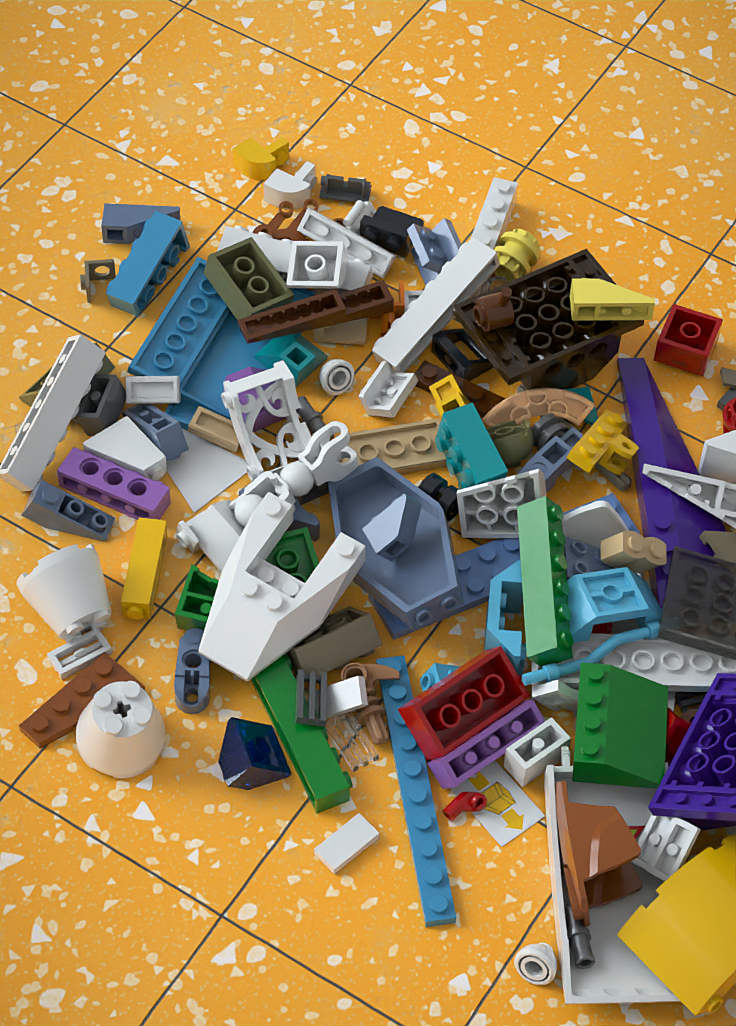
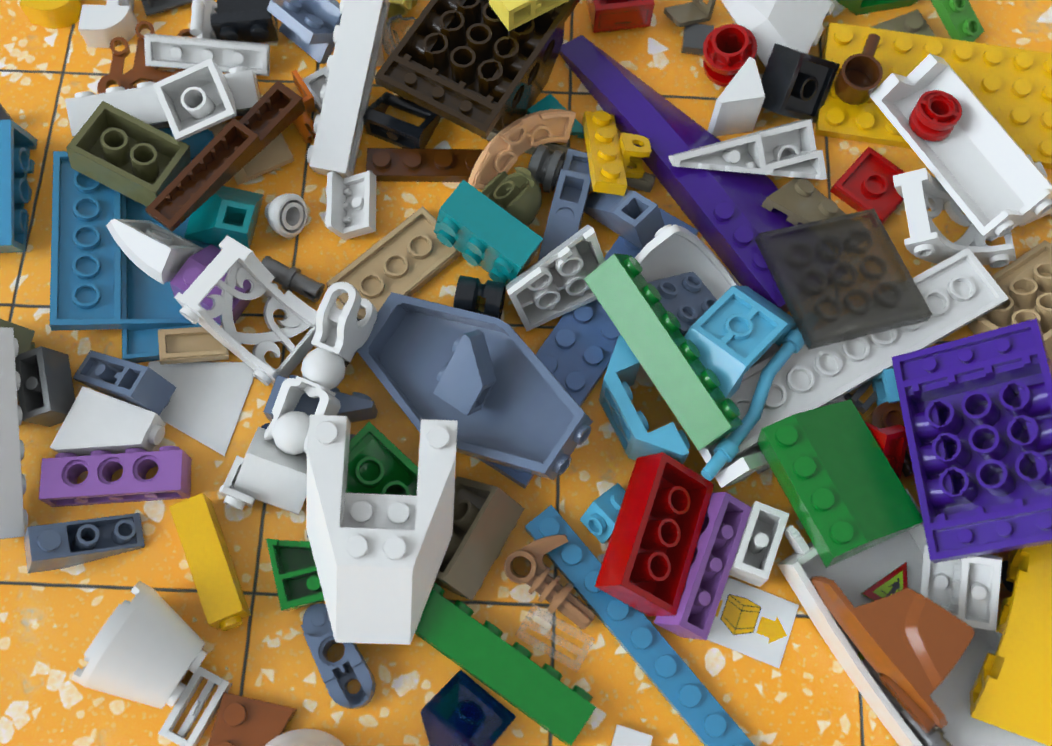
camera: 30 degrees left, 15 degrees up
white tile [126,376,181,403] -> none
dark grey tile [295,669,327,727] -> none
white tile [315,676,368,719] -> none
yellow brick [429,374,469,418] -> none
red arm [442,792,487,821] -> none
reddish brown piece [473,287,514,332] -> none
tan brick [601,530,667,574] -> none
none -> white slope [106,219,204,285]
none -> sand blue slope [584,189,665,250]

